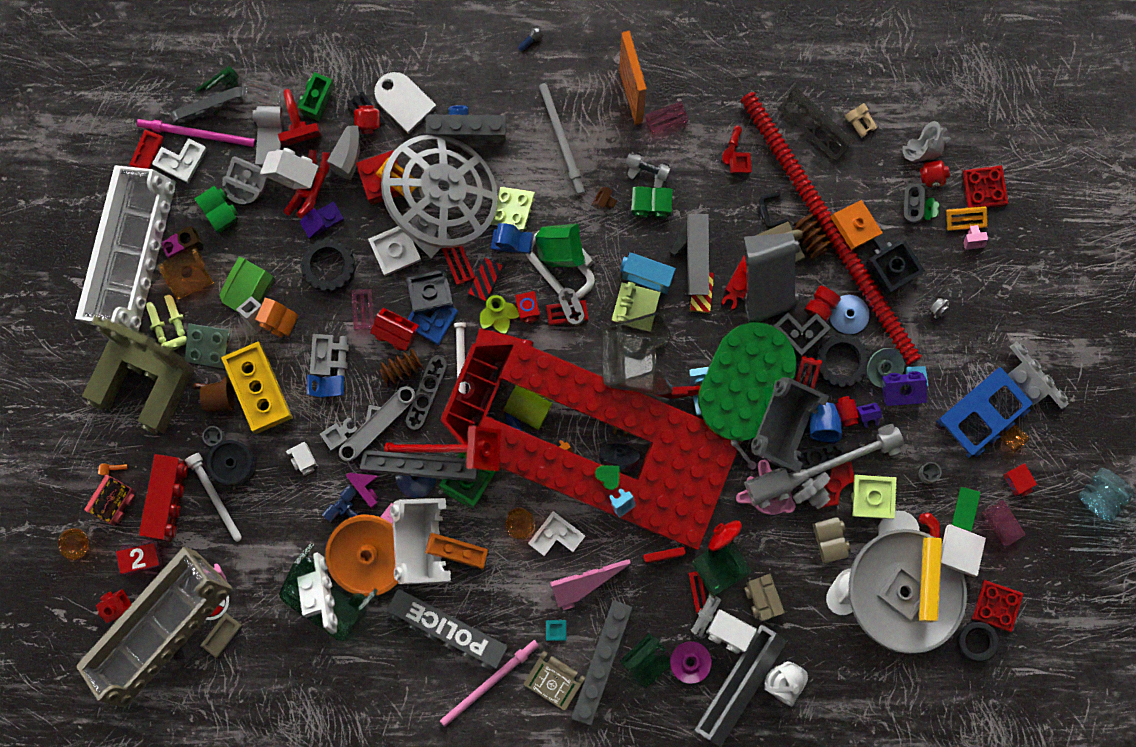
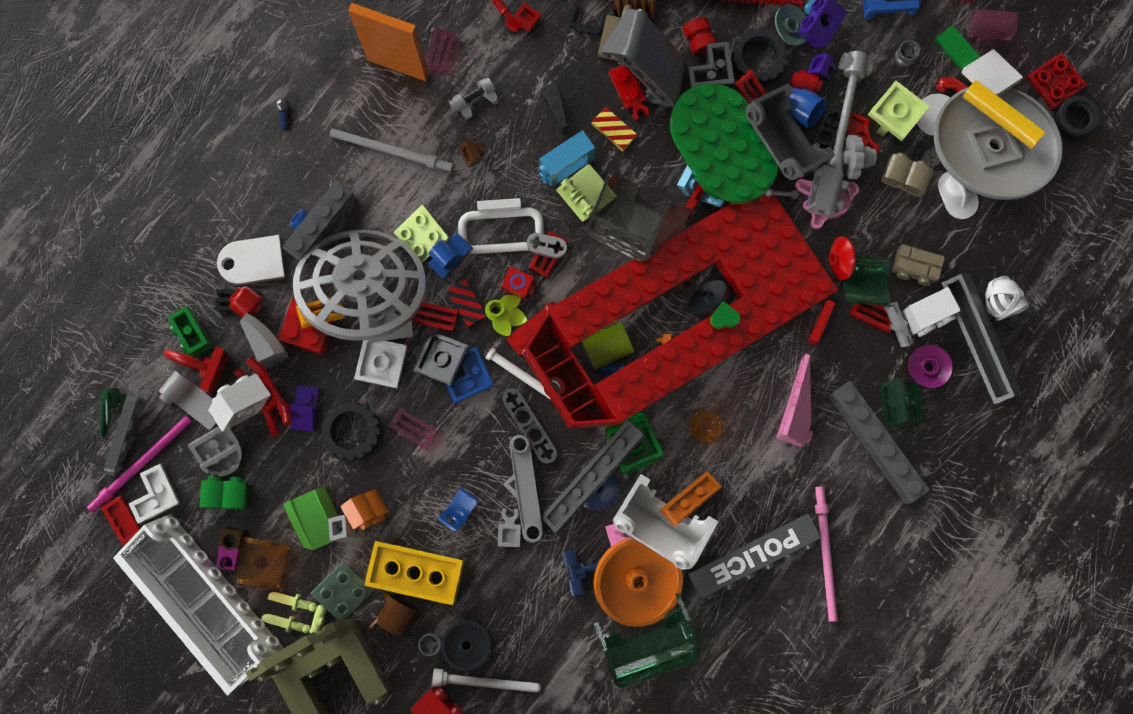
camera: 55 degrees left, 0 degrees up
white brick [286,442,318,476] -> none
white bracket [297,552,337,634] -> none
light grey plate [310,334,349,377] -> none
magenta slope [346,473,379,509] -> none
red brick [370,307,419,351] -> none
reddish brown piece [379,349,424,388] -> none
red tile [384,426,501,471] -> none
dark tan piece [523,651,586,711] -> none
white plate [528,511,585,556] -> none
green slope [535,224,586,267] -> none
teal tile [546,620,567,641] -> none
medium azure tile [610,489,636,518] -> none
green brick [631,187,673,219] -> none
light grey tile [687,214,709,295] -> none
light blue dish [829,295,869,335] -> none

